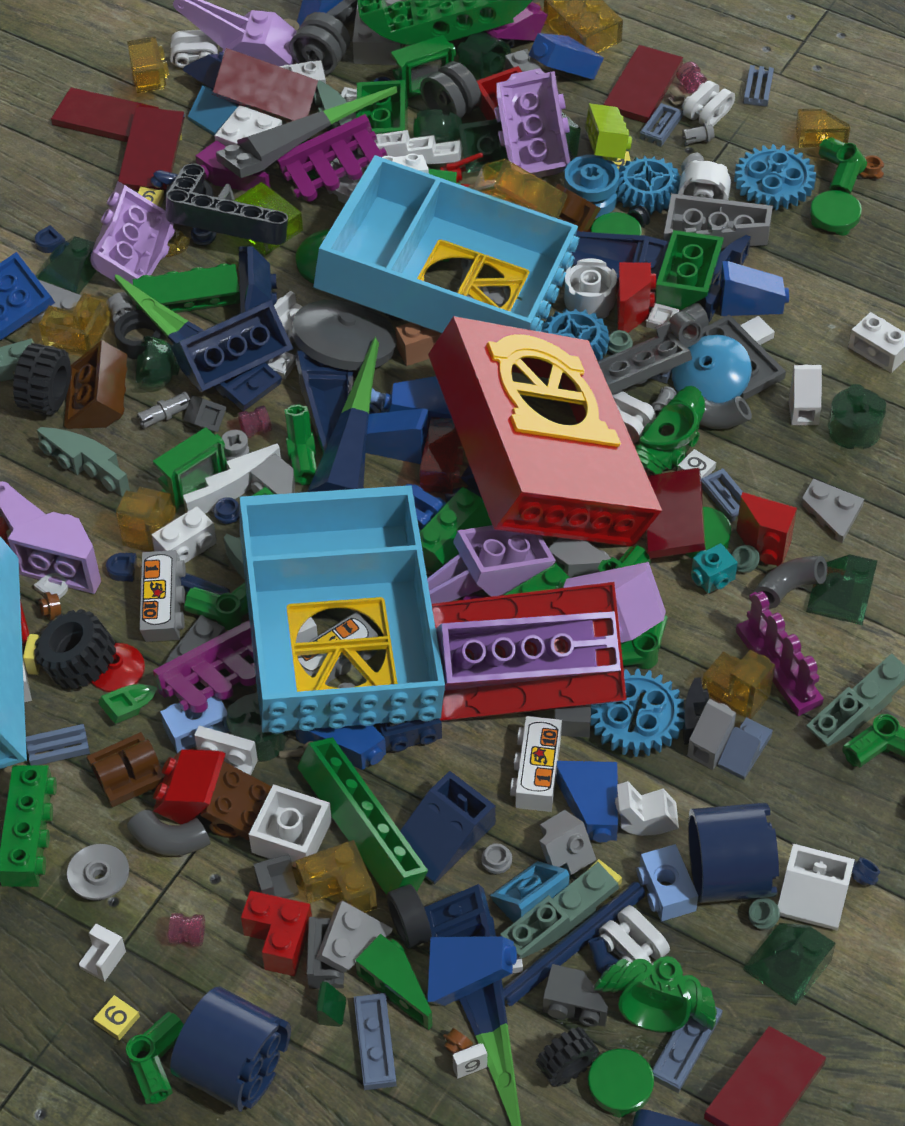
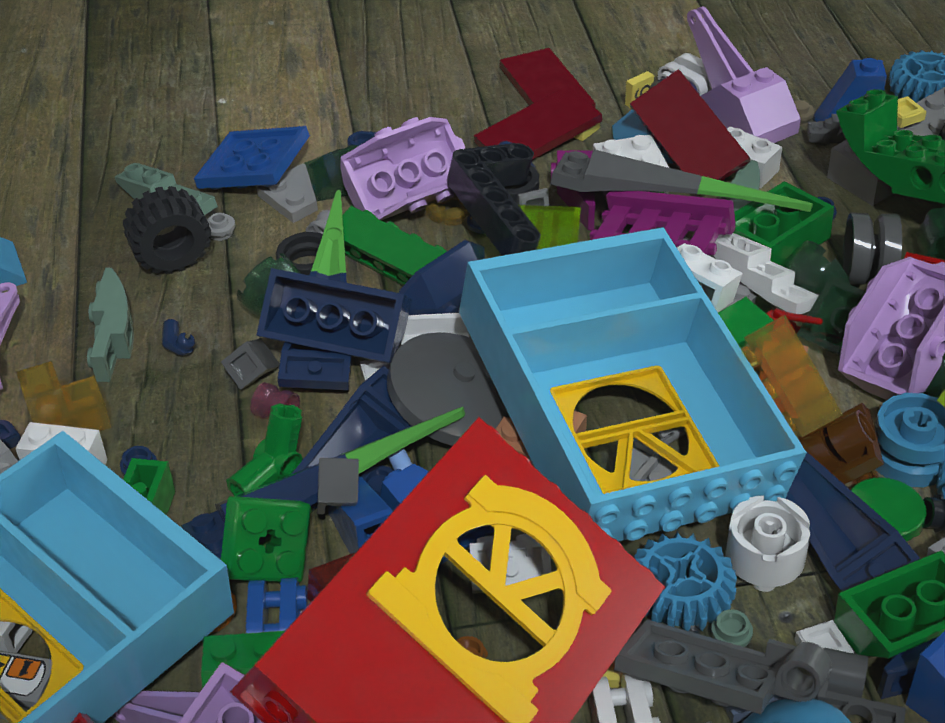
camera: 50 degrees right, 10 degrees down
clear yellow brick [39,293,111,355] -> none
reddish brown slope [64,340,127,429] -> none
clear yellow brick [127,36,169,93] -> none
light grey pin [136,391,190,429] -> none
green window [153,427,227,513] -> none
white slope [183,443,281,514] -> none
light grey wheel [222,430,249,461] -> none
light grey slope [250,454,295,494] -> none
dark grey wheel [289,12,350,75] -> none
green window [391,35,456,99] -> none
red slope [617,262,656,333] -> none
none -> dark blue arm [162,319,195,356]
none -> green brick [221,496,310,582]
none -> dark grey panel [317,458,359,514]
none -> light yellow tile [625,71,654,108]

